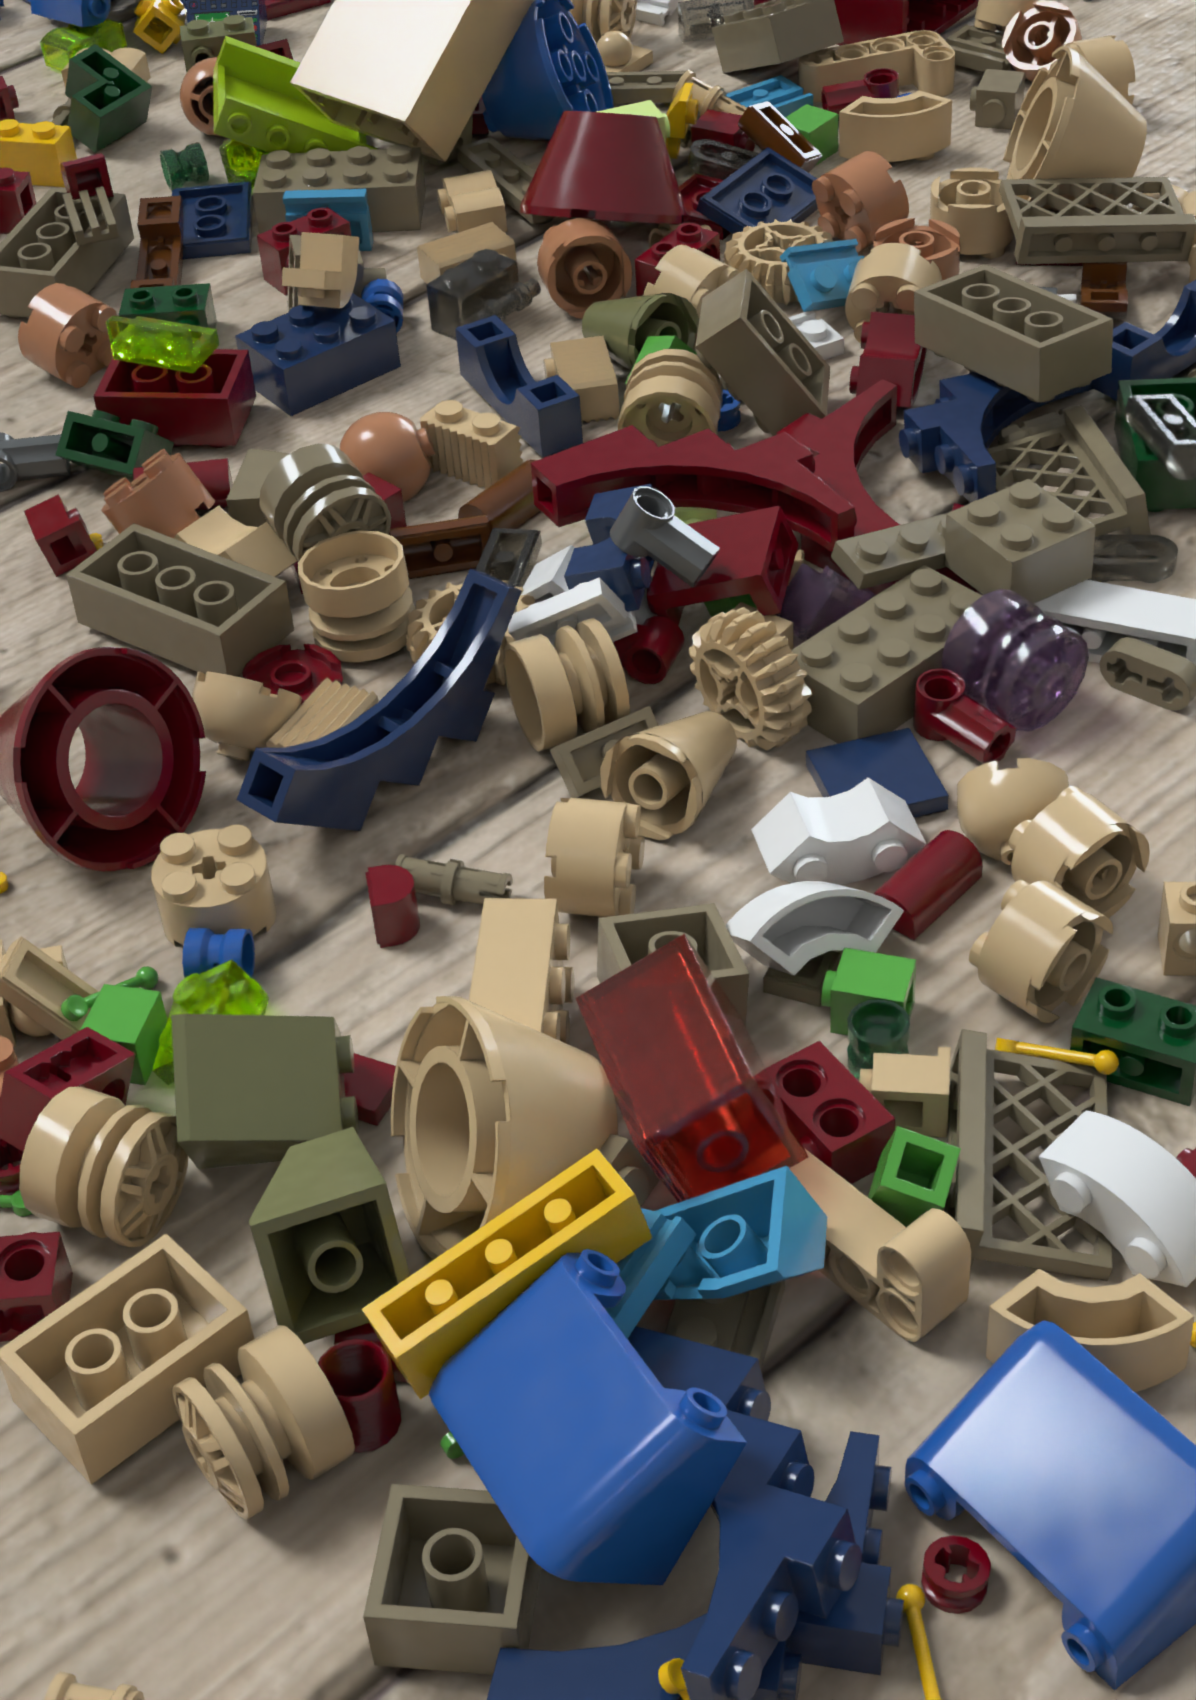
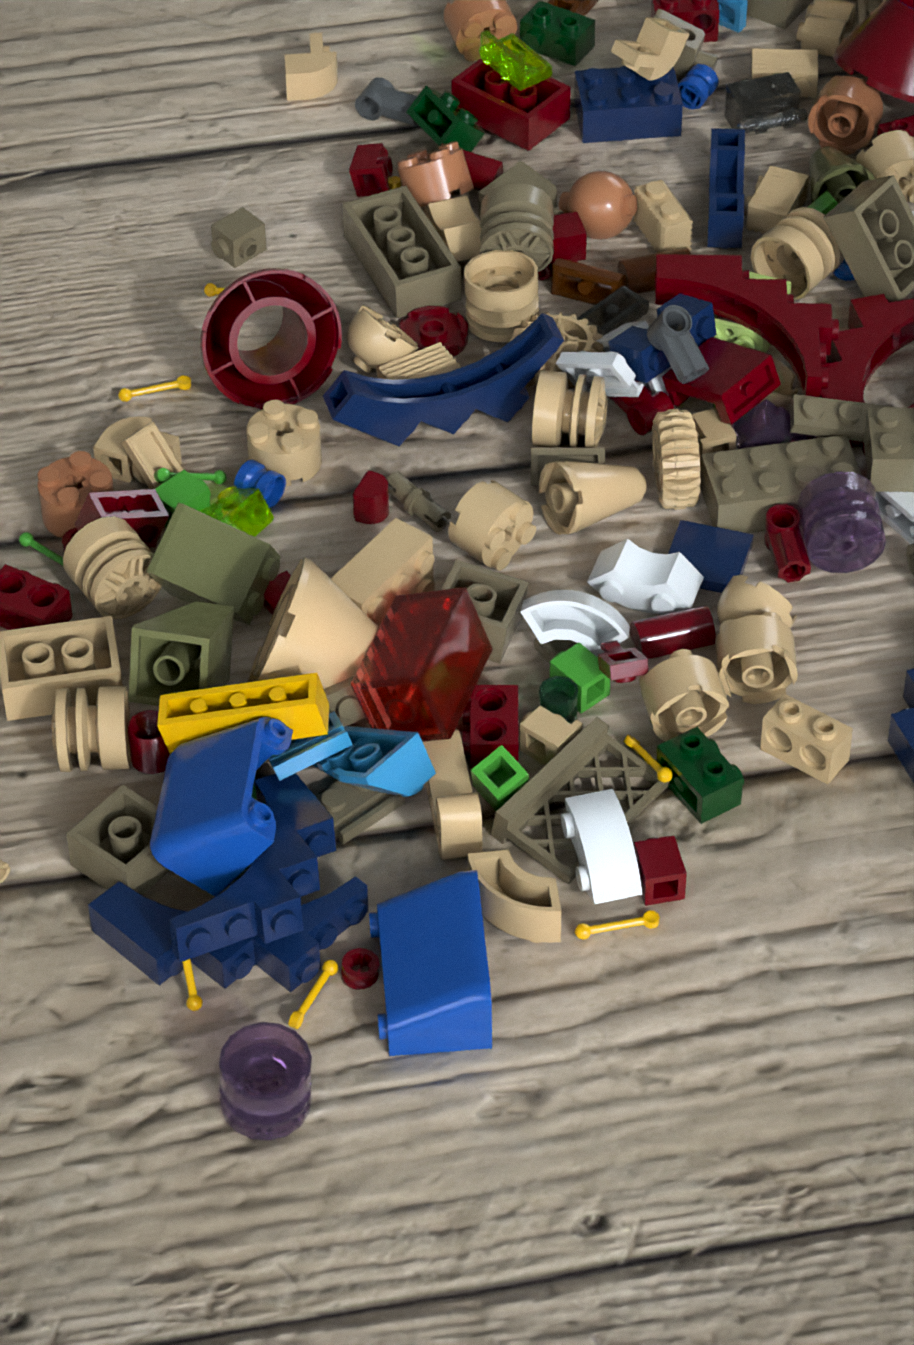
camera: 30 degrees right, 5 degrees up
none -> plate [598,640,649,683]

